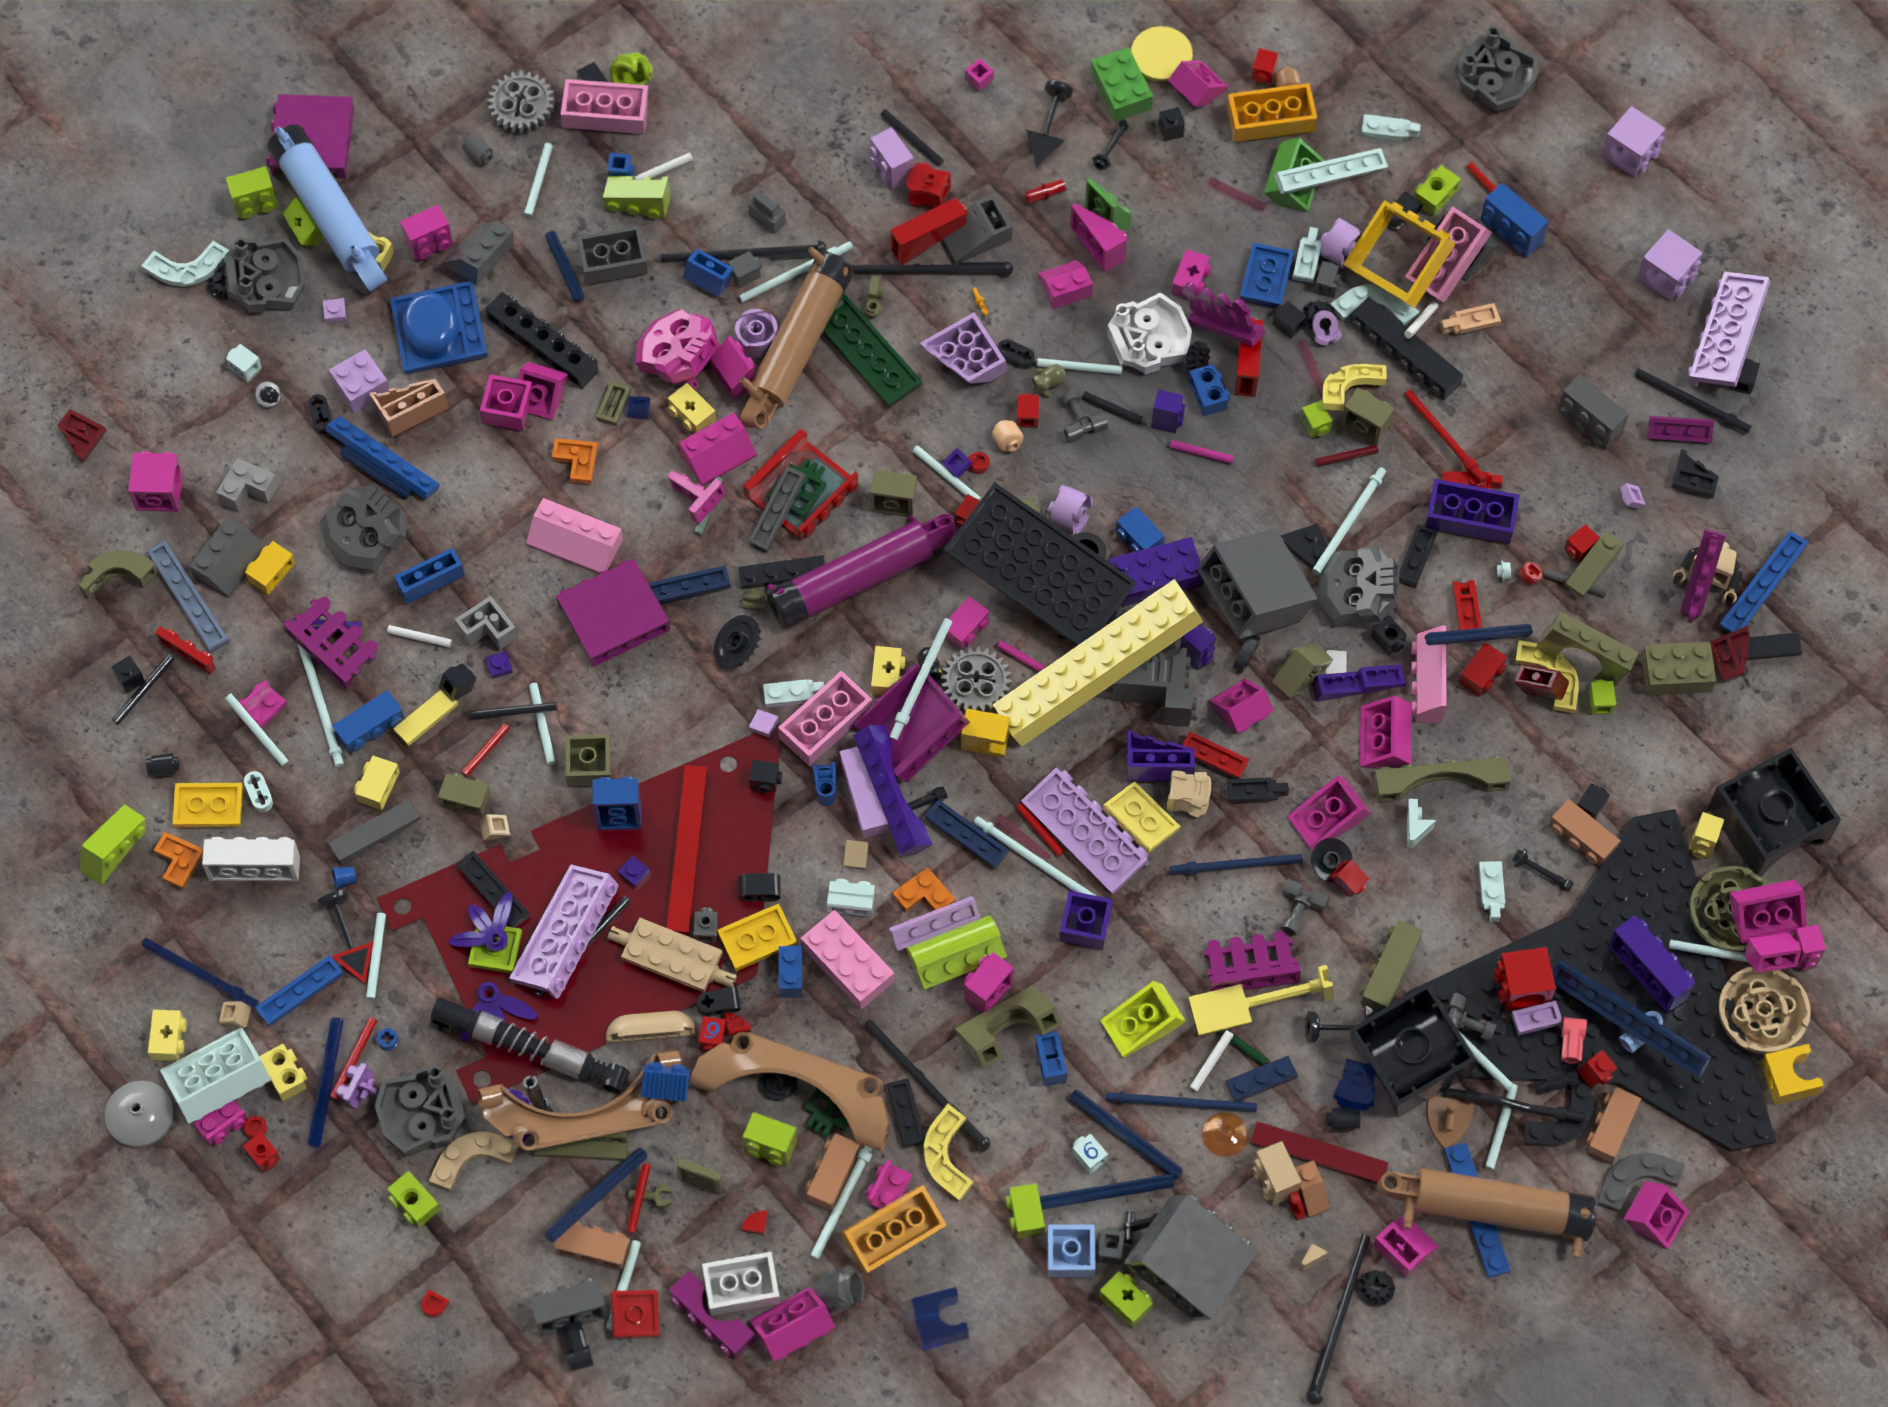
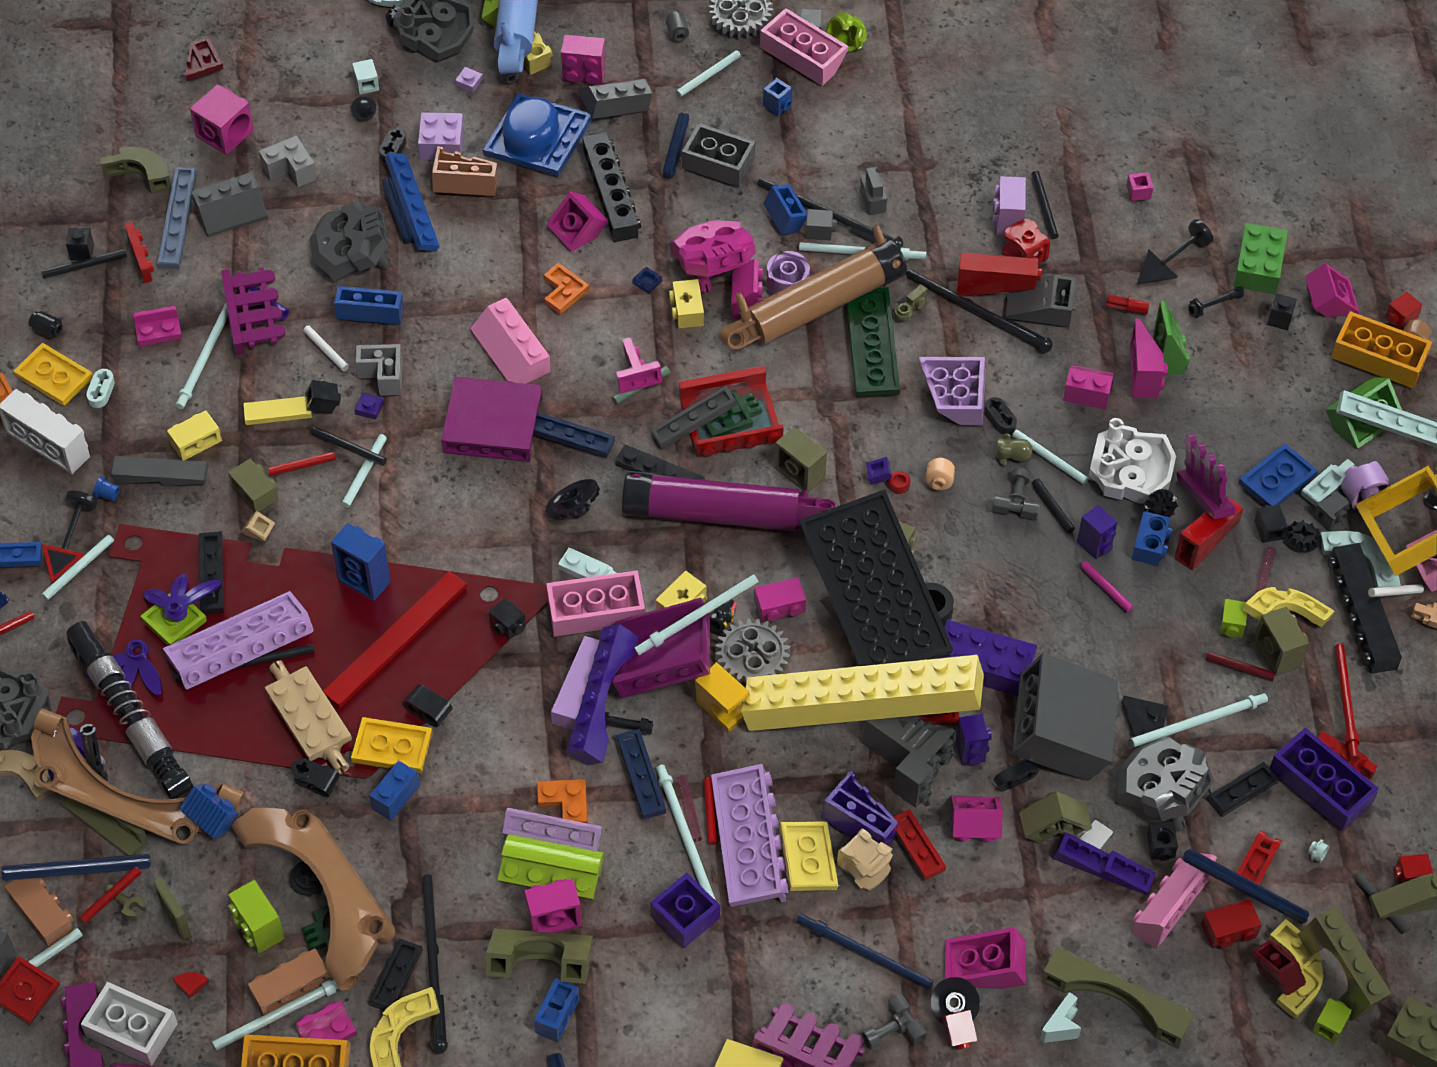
camera: 35 degrees right, 10 degrees down
light aqua bar [225,694,289,766] -> none
yellow brick [245,541,296,595] -> none
blue brick [332,690,405,754] -> none
blue bush [377,1028,399,1051] -> none
dark pink slope [480,374,532,431] -> none
olive brick [565,734,612,787] -> none
olive tile [596,381,631,426] -> none
lime wedge [603,176,670,219] -> none
tan brick [606,1011,697,1044] -> none
dark purple plate [618,856,650,888] -> none
white bar [634,153,693,180] -> none
dark pink slope [679,412,757,486] -> none
dark grey brick [694,908,718,944] -> none
red brick [699,1016,726,1053] -> none
red tile [724,1013,751,1037] -> none
olive plate [743,589,766,610] -> none
lavender tile [749,709,778,738] -> none
bright pink brick [801,910,895,1010] -> none
blue piece [813,762,836,806] -> none
light aqua brick [827,879,875,917] -> none
tan slope [844,840,869,869] -> none
light aqua bar [912,446,981,500] -> none
light orange hand [972,287,989,315] -> none
dark pink bar [997,640,1046,672] -> none
red brick [1017,393,1039,428] -> none
lavender brick [1047,485,1093,535] -> none
neon yellow slope [1100,981,1186,1058] -> none
blue brick [1116,506,1165,552] -> none
light yellow tile [1131,26,1192,82] -> none
dark pink brick [1171,249,1212,299] -> none
clear pink bar [1208,177,1267,211] -> none
black hinge [1227,777,1289,803] -> none
lavender piece [1312,310,1342,345] -> none
dark pink slope [1360,695,1412,769] -> none
red tile [1520,562,1542,585] -> none

